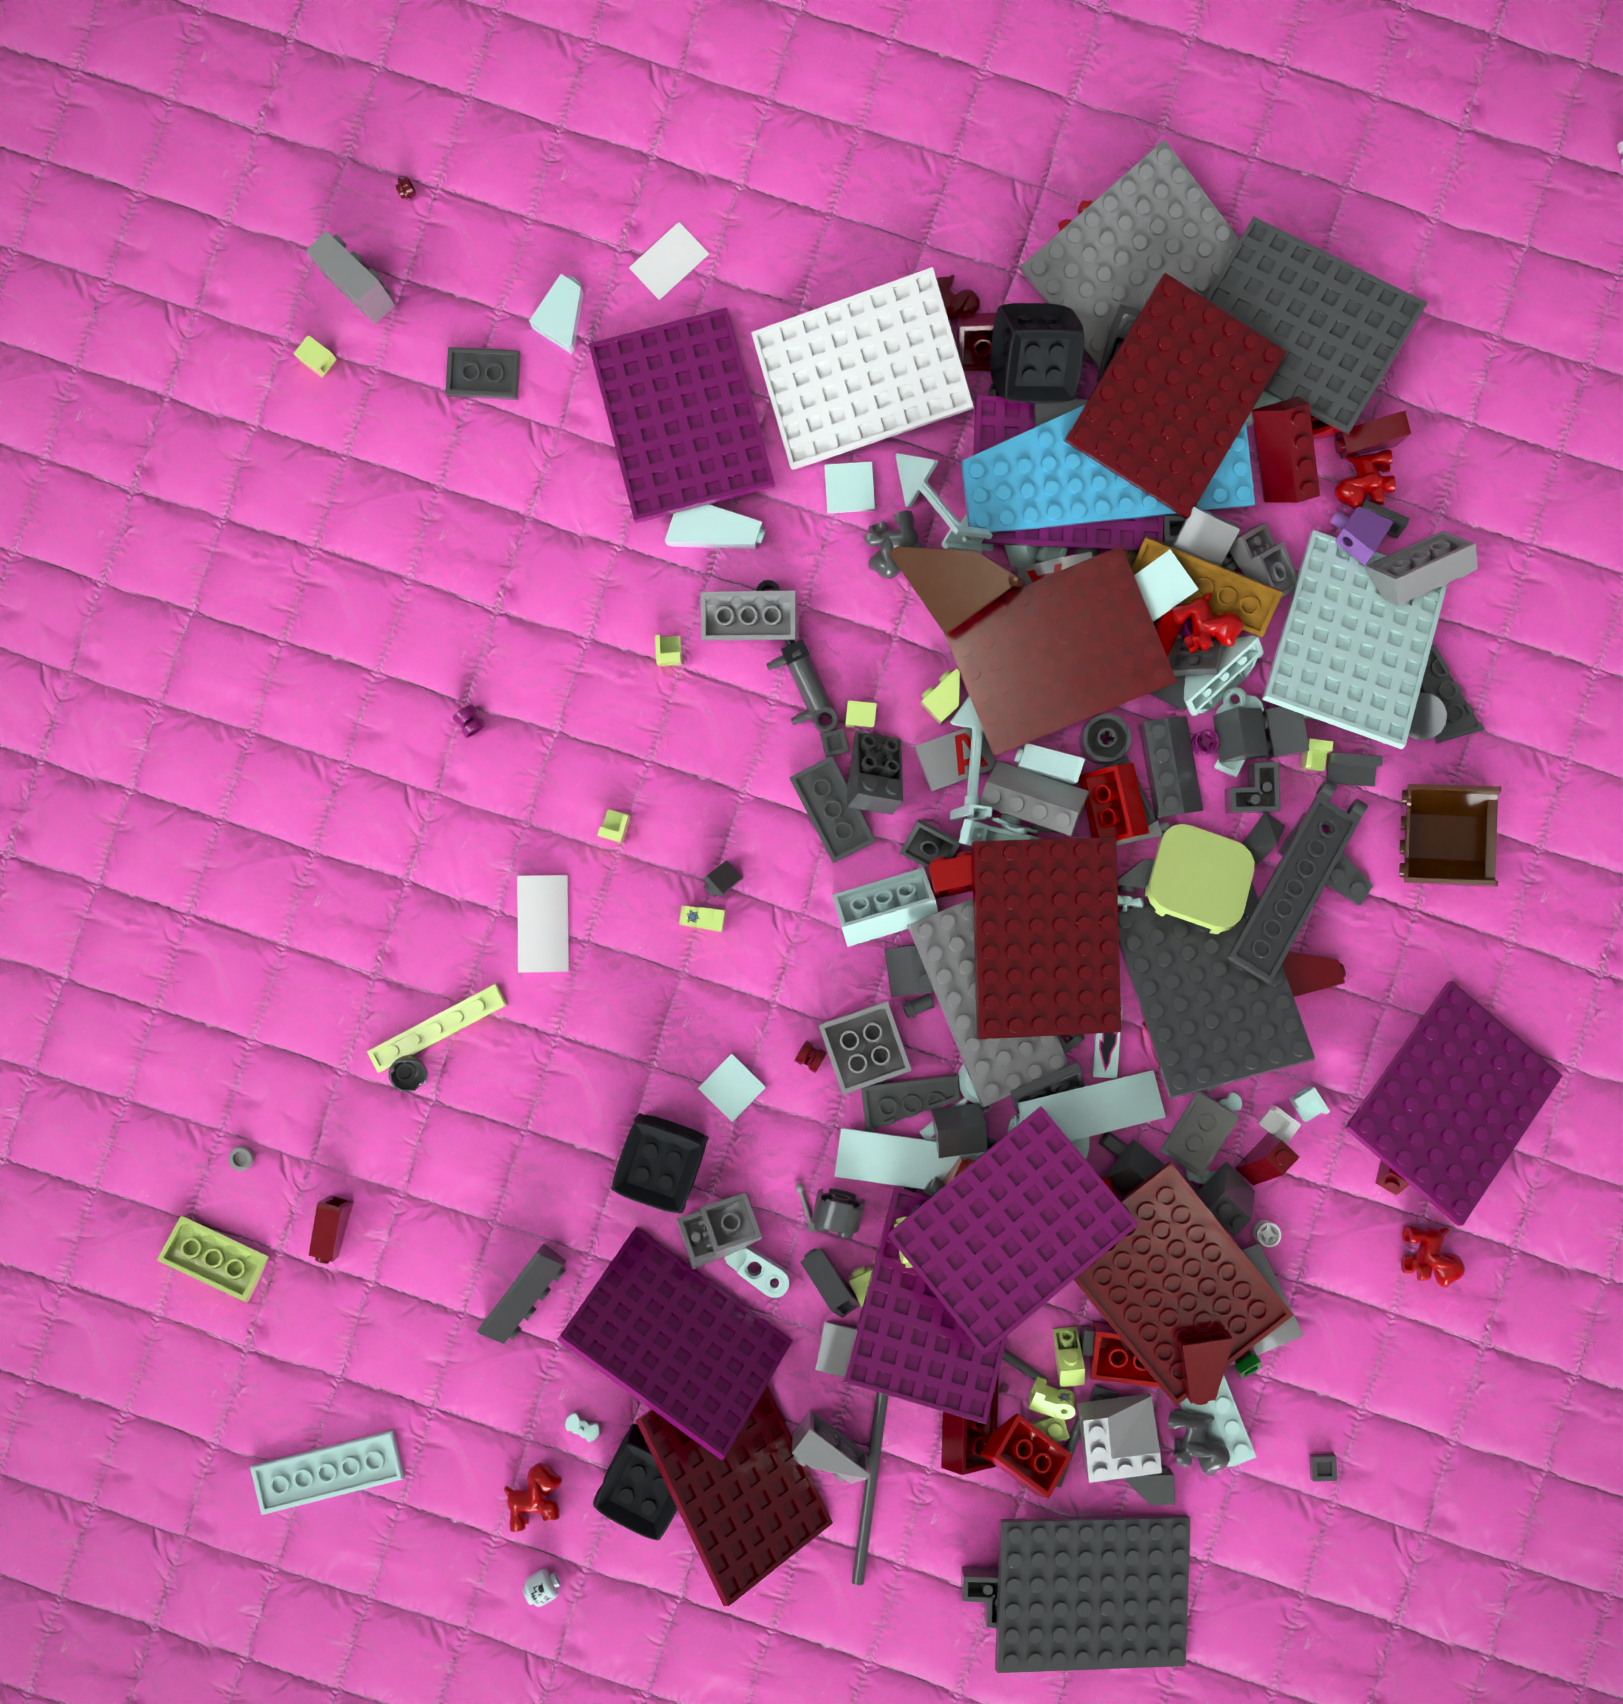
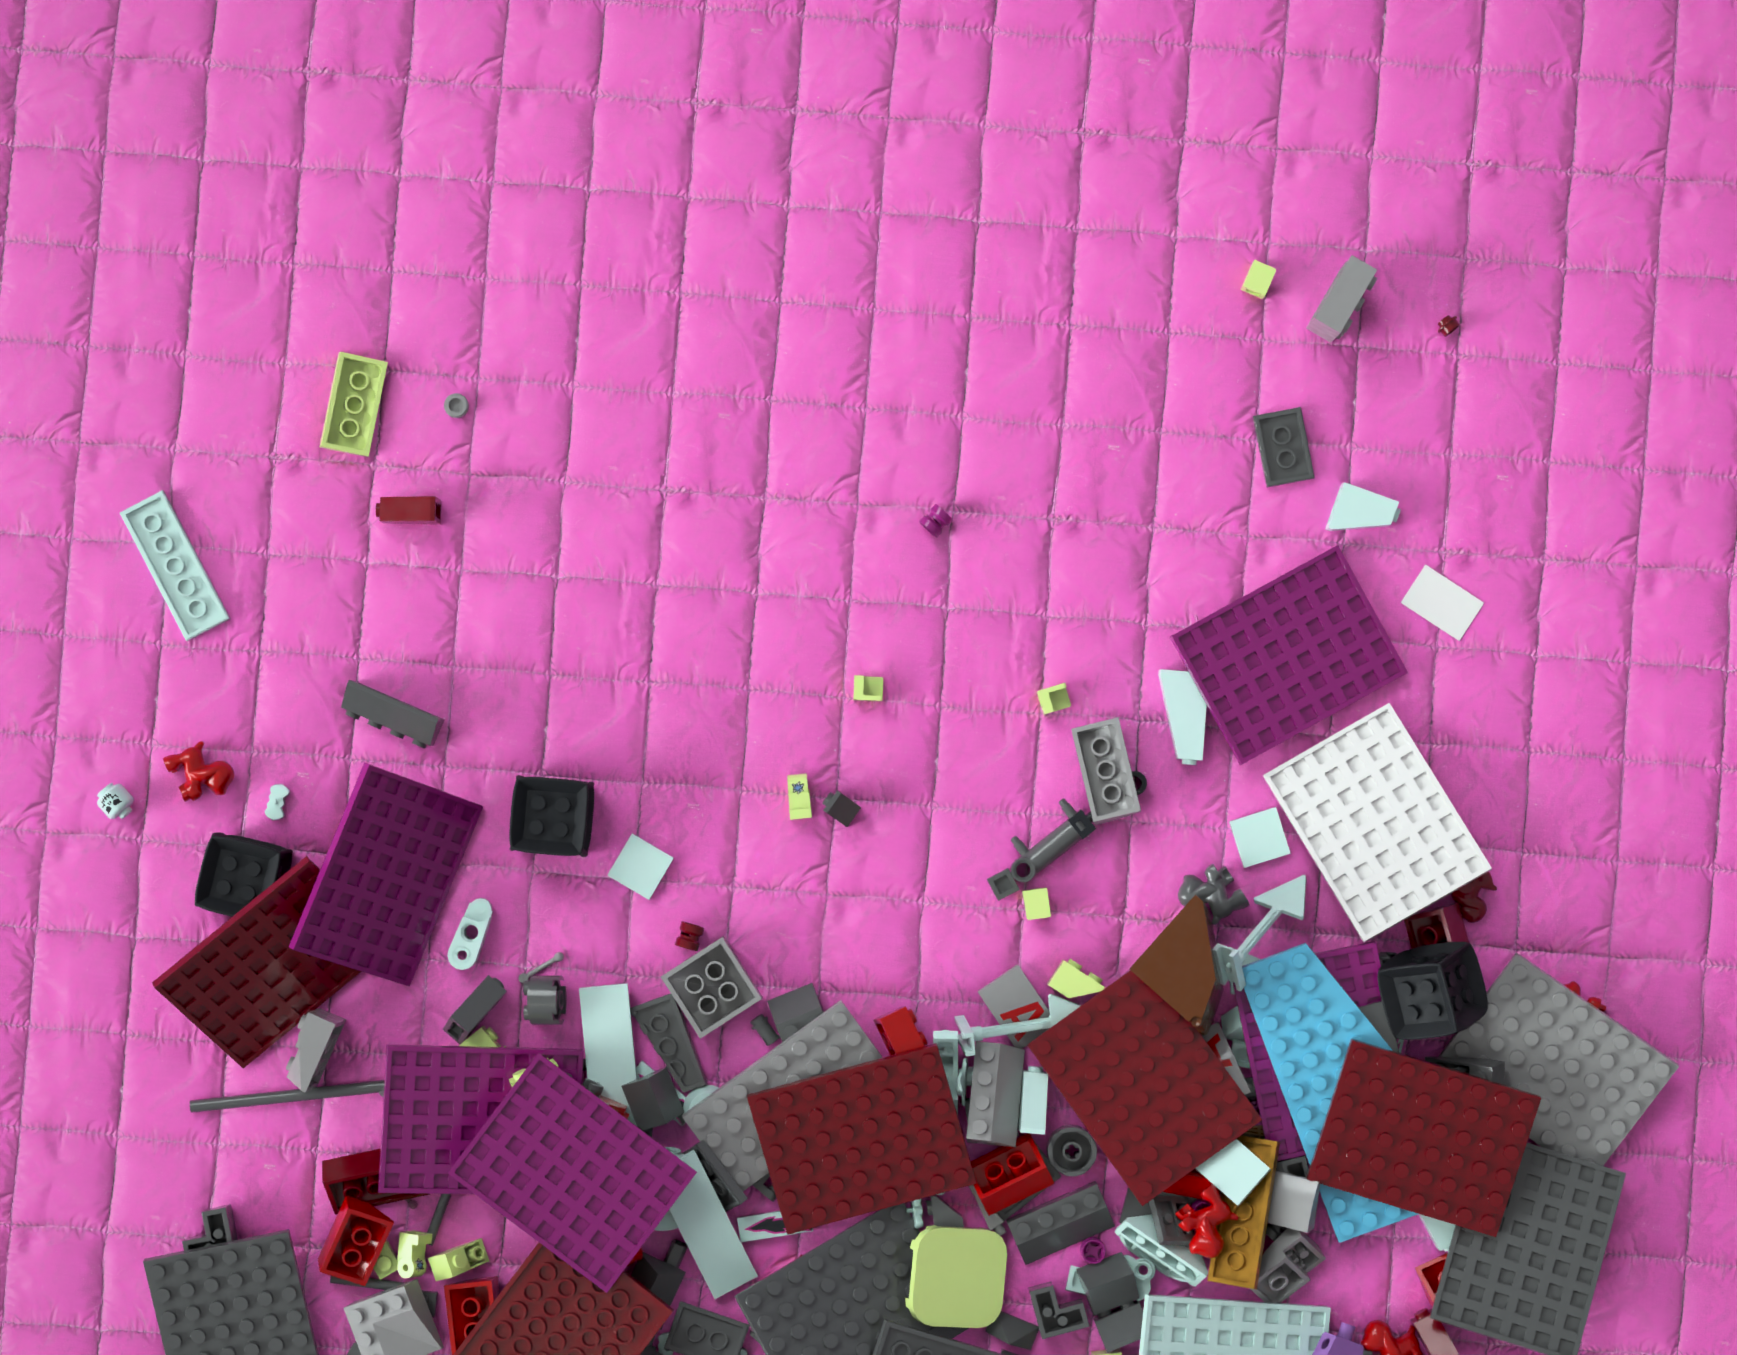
camera: 75 degrees right, 0 degrees up
yellowish green tile [367,983,508,1073] -> none
dark grey hair [388,1055,428,1092] -> none
white slope [517,875,569,973] -> none
light grey slope [677,1192,762,1269] -> none
dark grey plate [789,756,876,863] -> none
light grey slope [815,1321,857,1377] -> none
light aqua slope [832,867,938,947] -> none
dark grey slope [847,731,903,815] -> none
dark grey slope [900,819,961,868] -> none
dark grey tile [1080,1325,1095,1356] -> none
dark red slope [1252,397,1320,503] -> none

